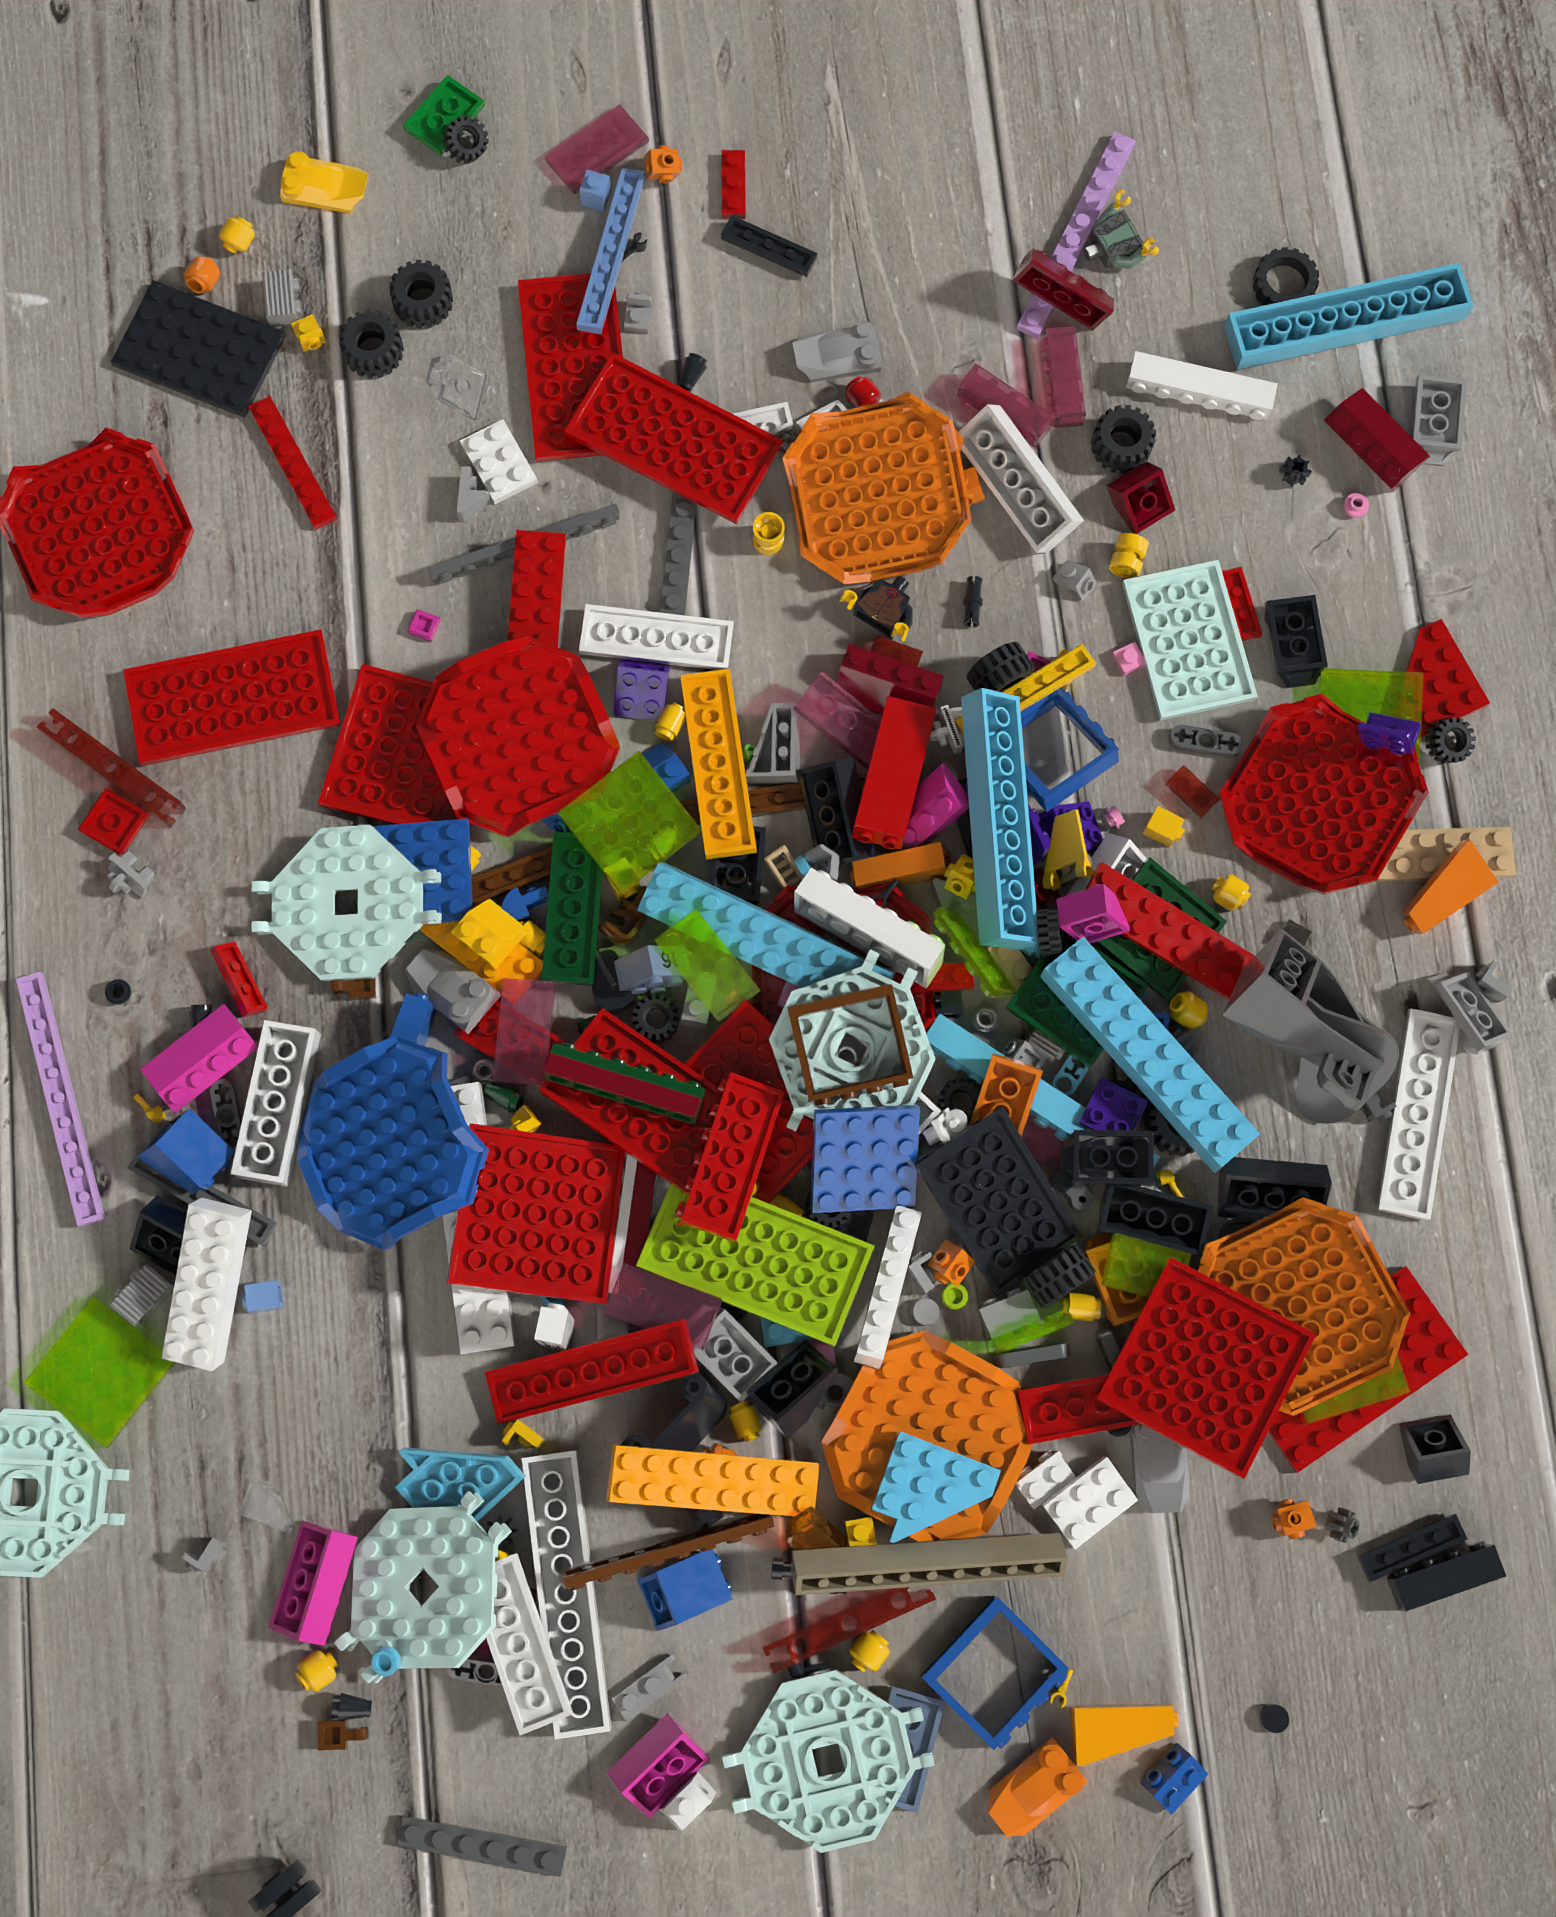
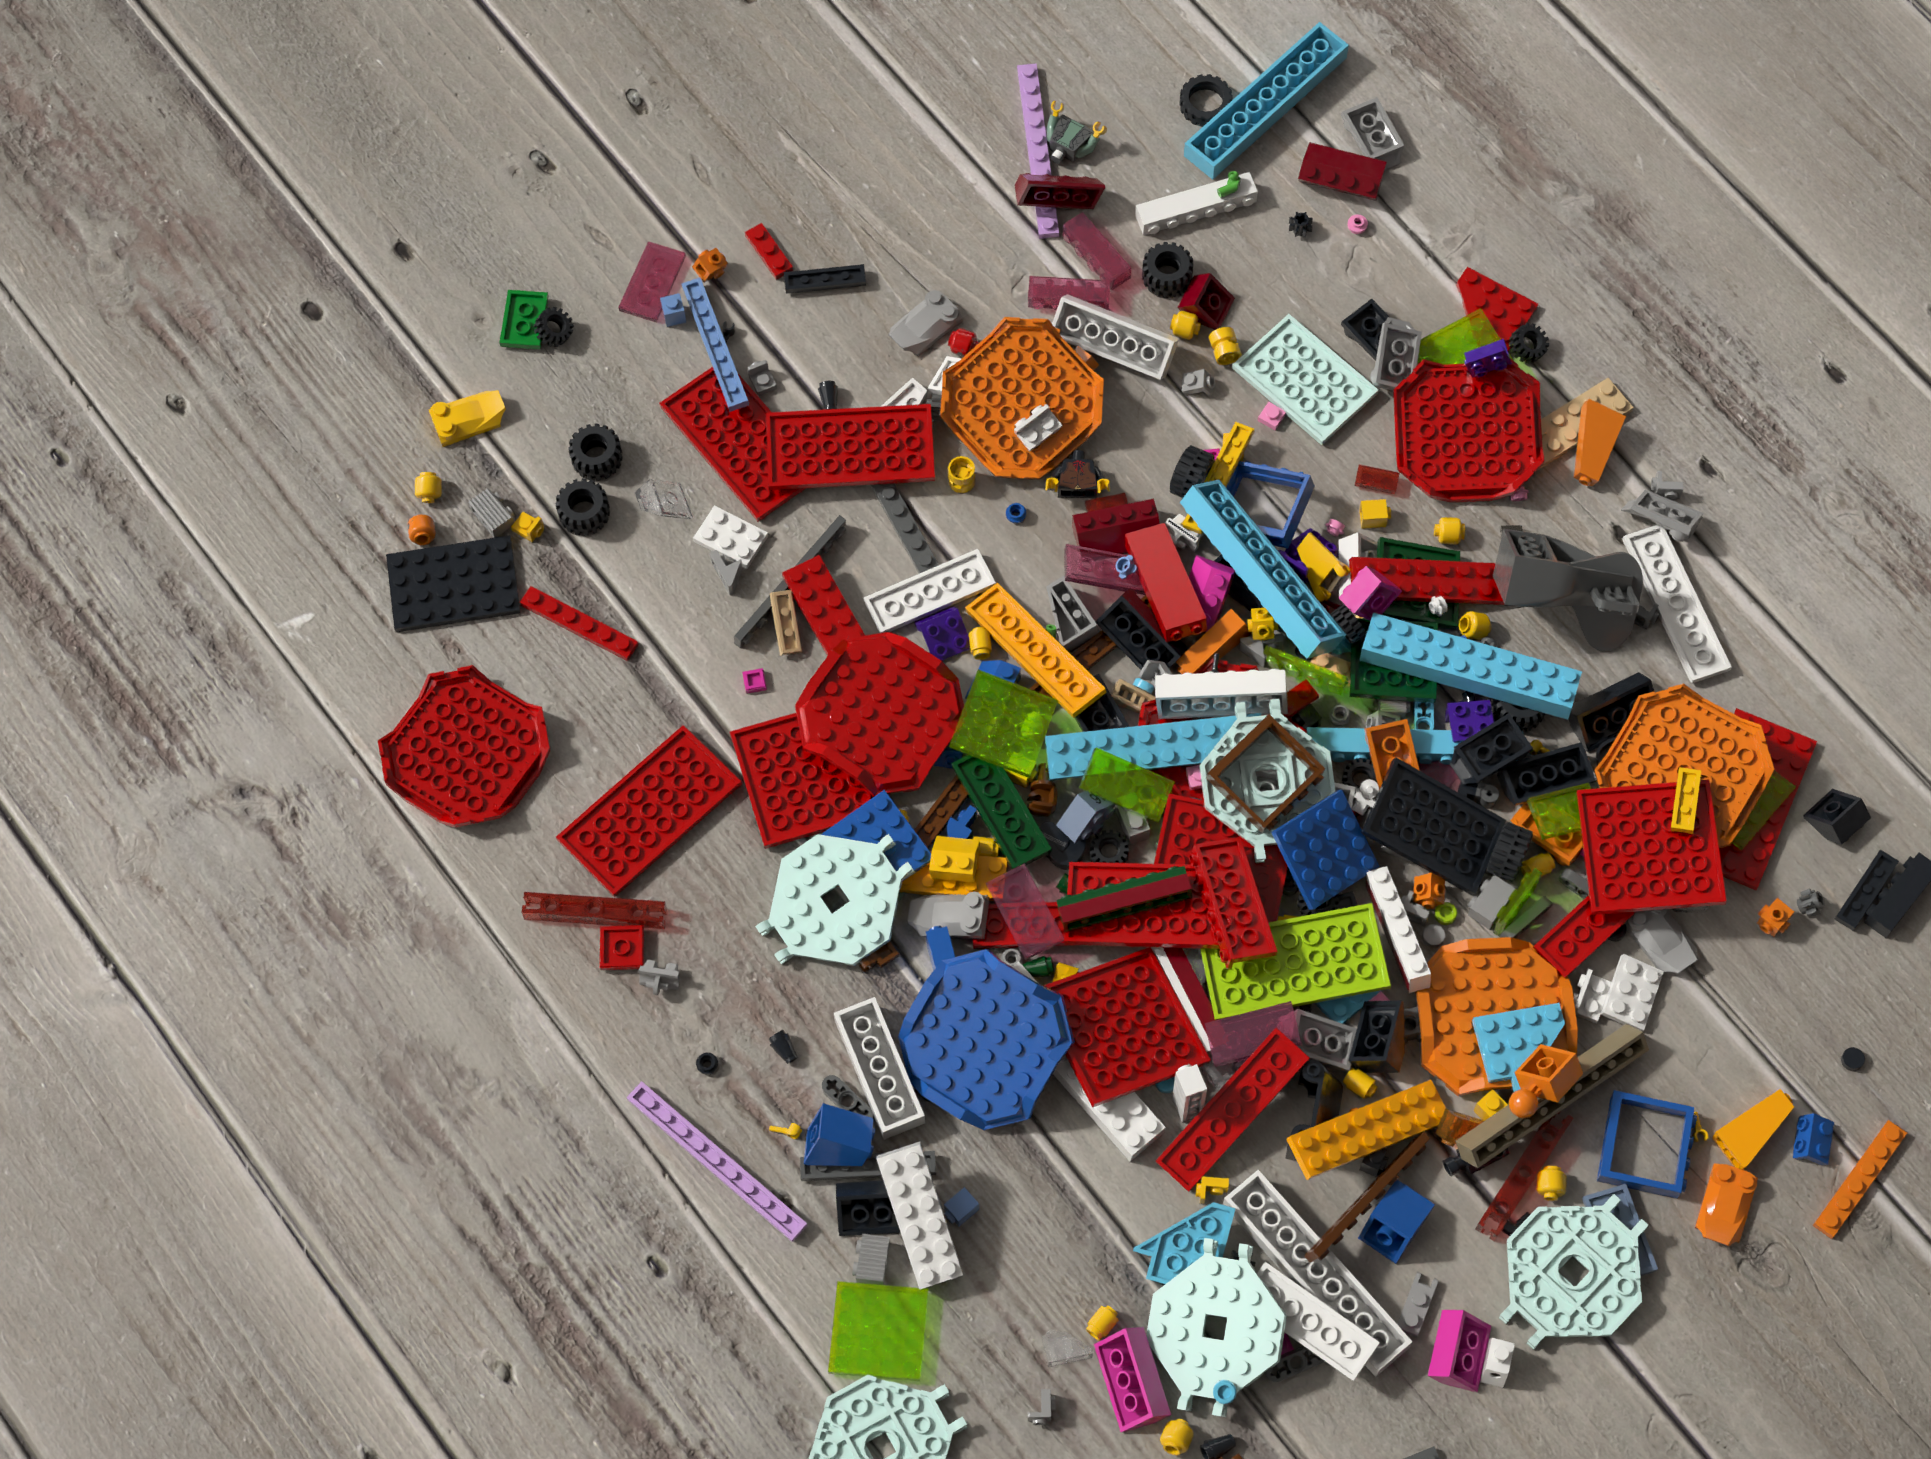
camera: 25 degrees left, 10 degrees down
dark pink slope [140,1003,259,1113] -> none
red plate [210,942,268,1018] -> none
black pin [963,576,983,628] -> none
dark grey beam [1169,725,1243,758] -> none
red tile [1222,567,1262,642] -> none
none -> tan tile [770,590,802,656]
none -> blue plate [1006,503,1026,523]
none -> white bracket [1014,404,1062,452]
none -> yellow brick [1086,1305,1119,1341]
none -> medium blue plate [1116,555,1137,579]
none -> yellow head [1170,311,1201,340]
none -> bright green arm [1217,171,1241,198]
none -> light grey slope [1370,317,1422,391]
none -> white plate [1429,596,1447,616]
none -> orange brick [1509,1044,1584,1118]
none -> bright pink plate [1510,486,1529,501]
none -> yellow plate [1671,767,1701,834]
none -> orange plate [1813,1120,1907,1239]

